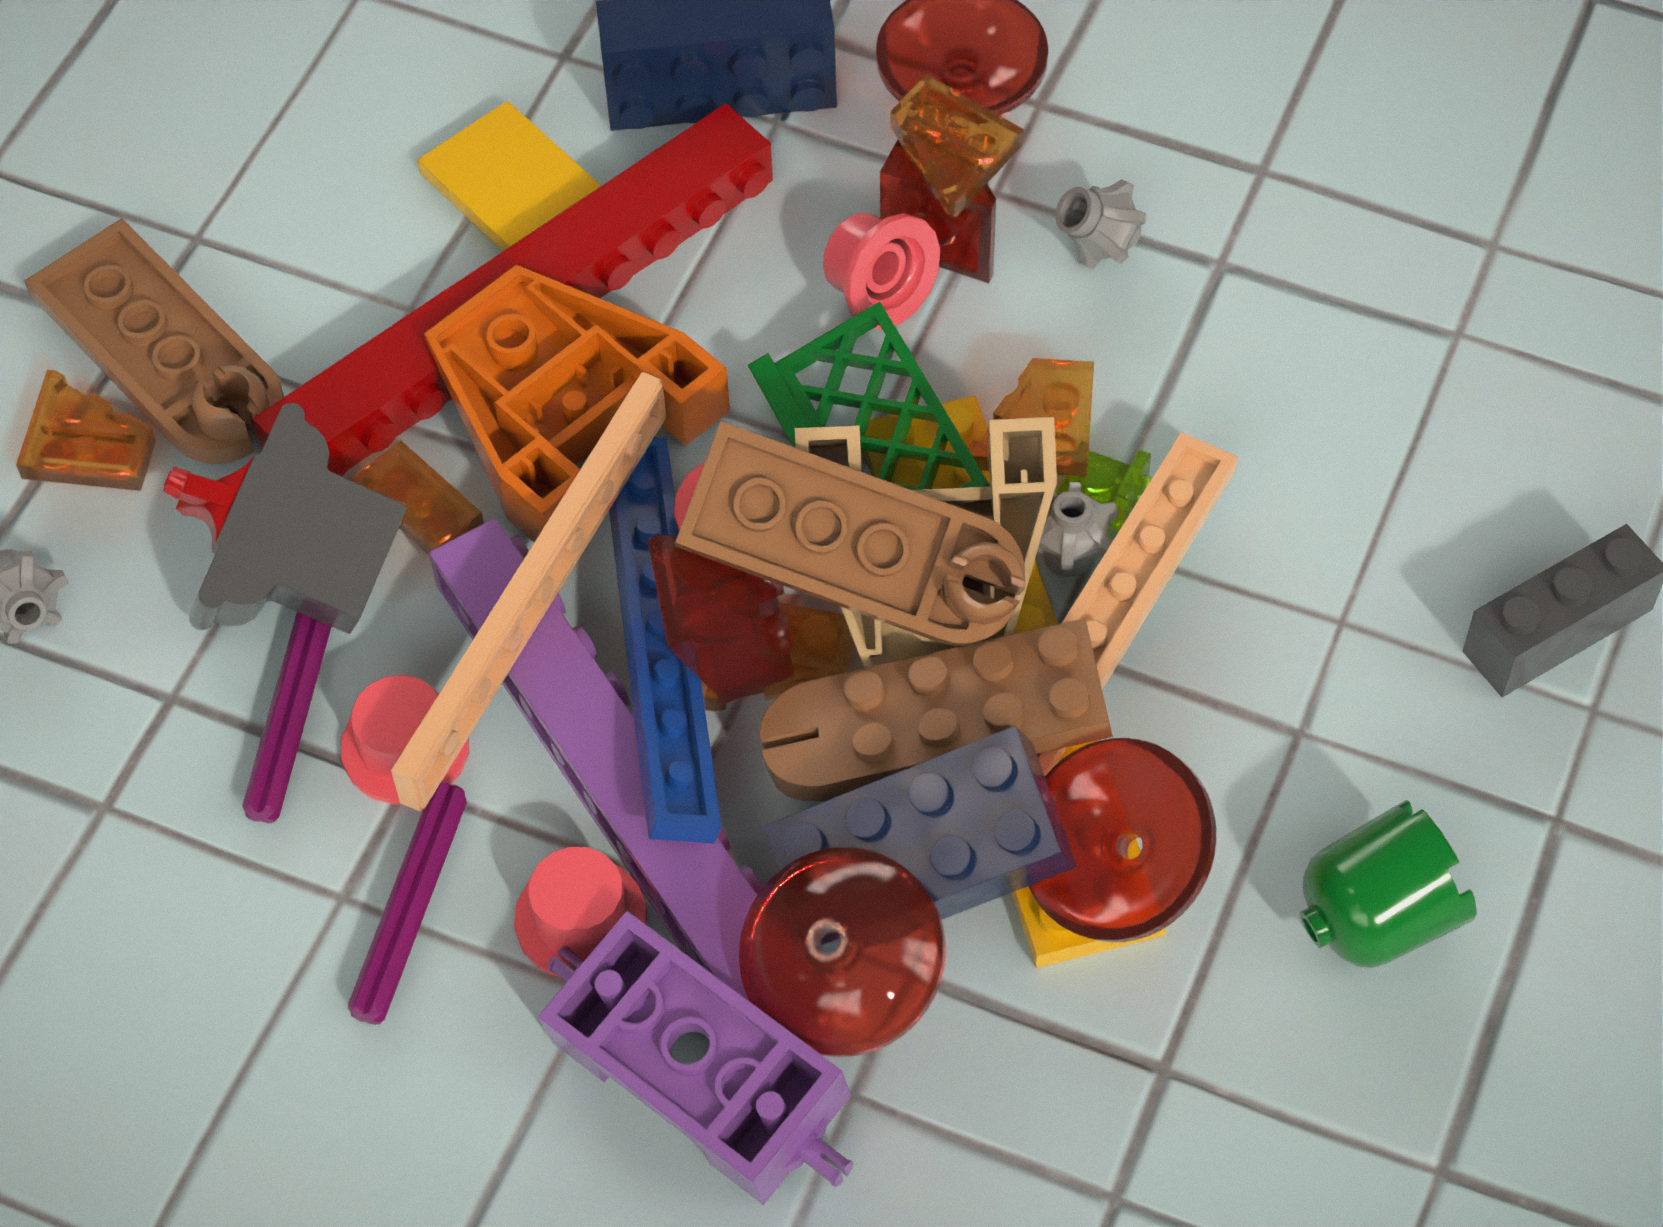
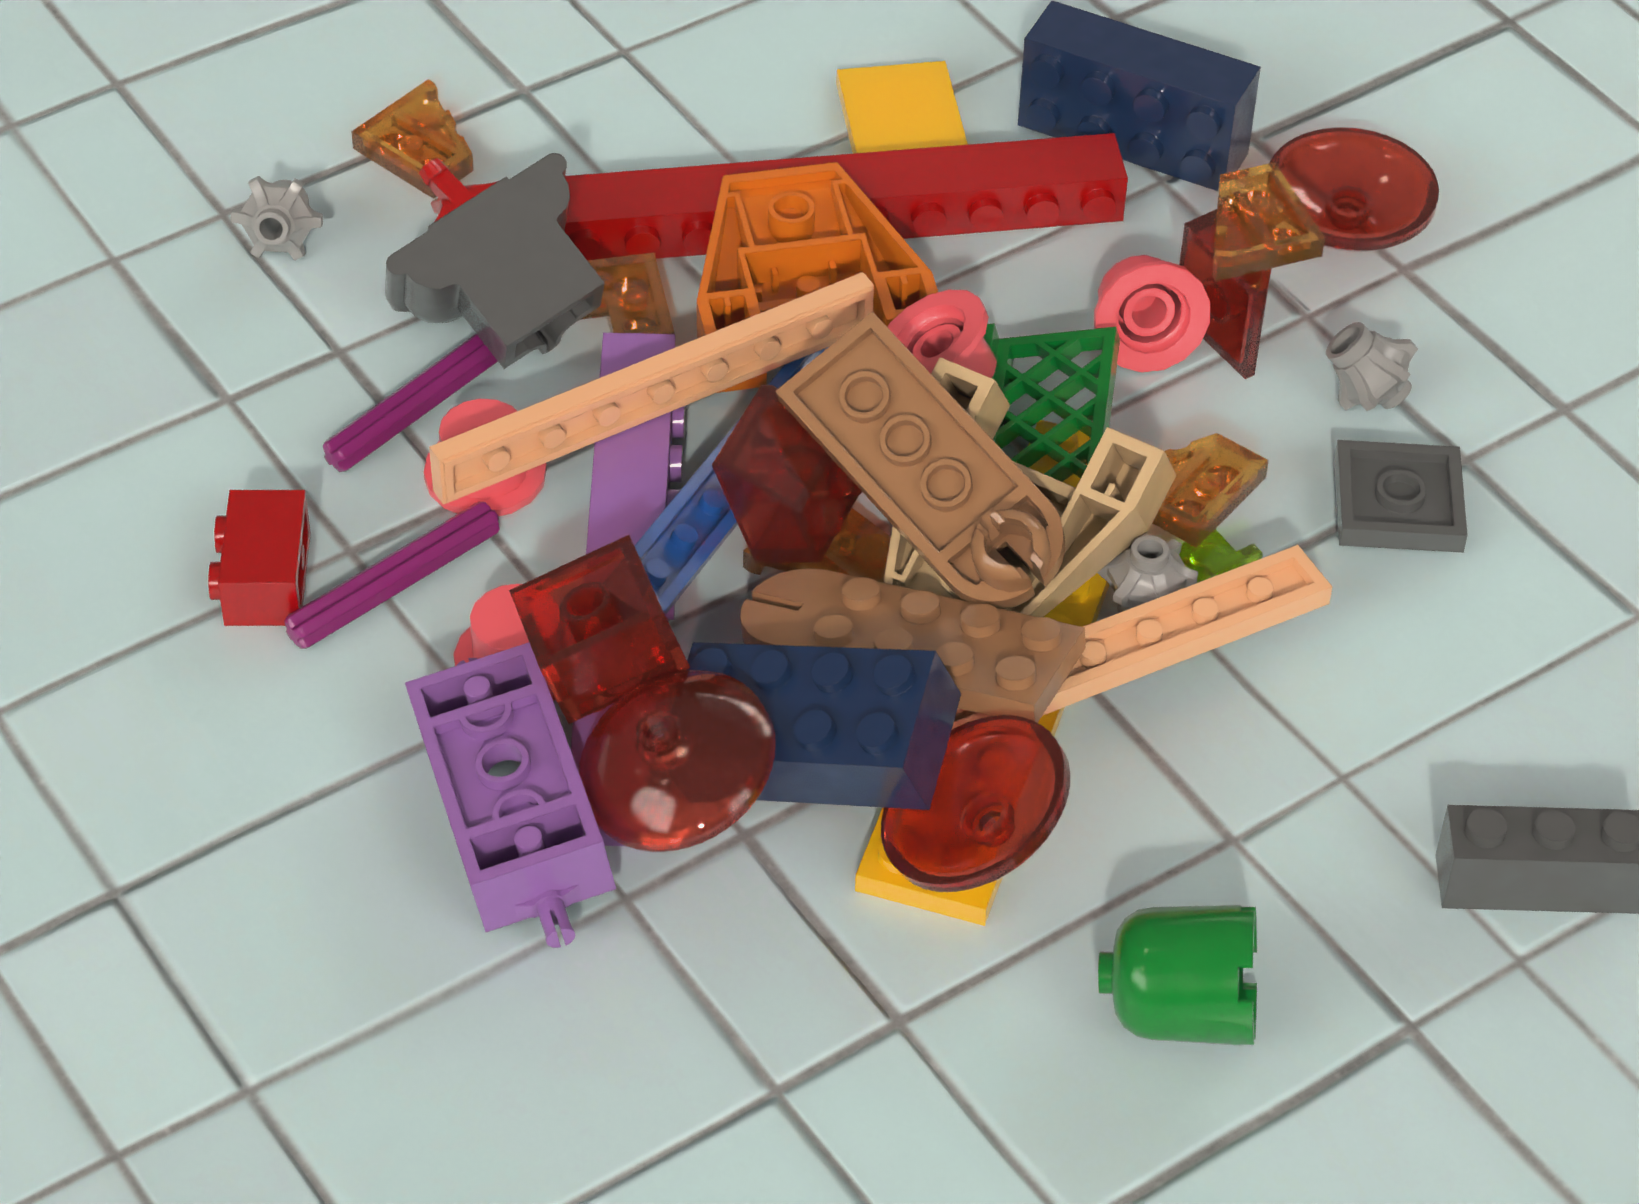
camera: 30 degrees right, 10 degrees down
medium nougat plate [24,218,284,464] -> none
none -> red brick [208,490,311,626]
none -> clear red slope [509,535,690,724]
none -> coral piece [888,289,997,378]
none -> dark grey plate [1334,440,1468,553]

